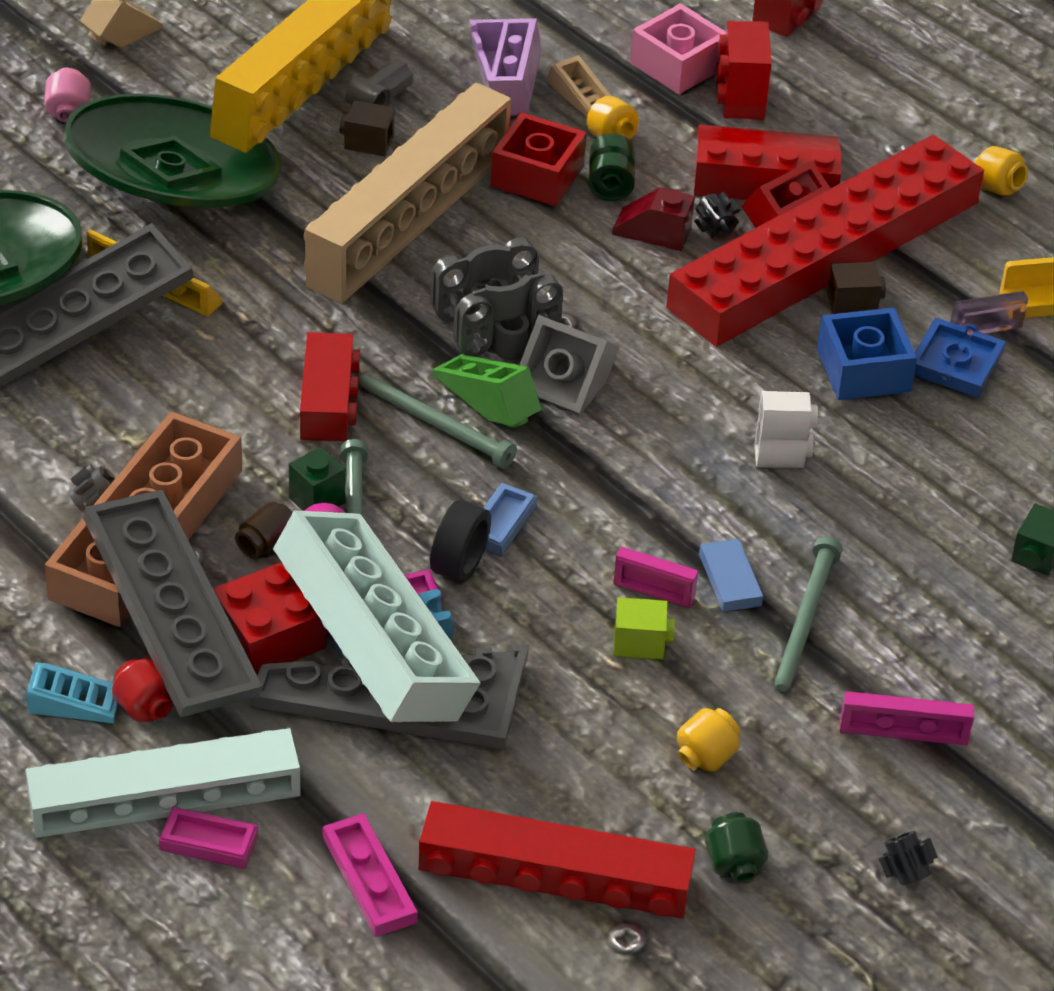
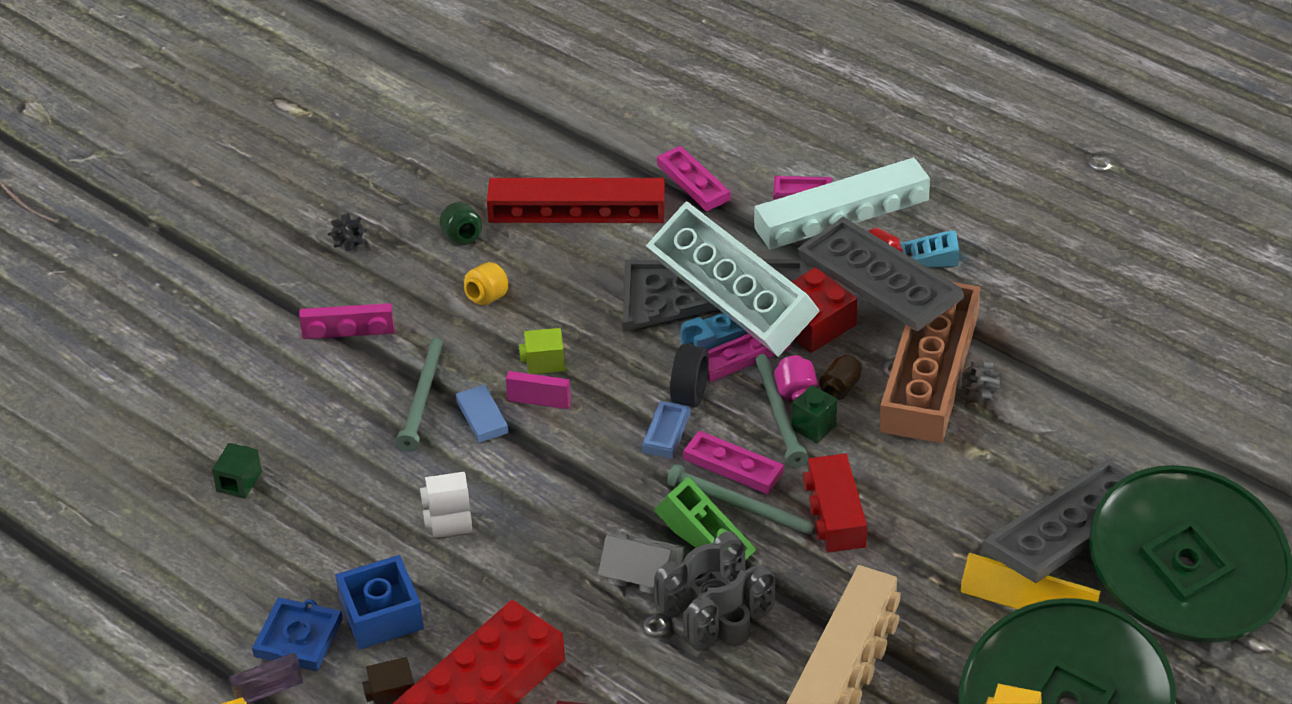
camera: 175 degrees right, 0 degrees up
none -> dark pink plate [683,430,784,494]

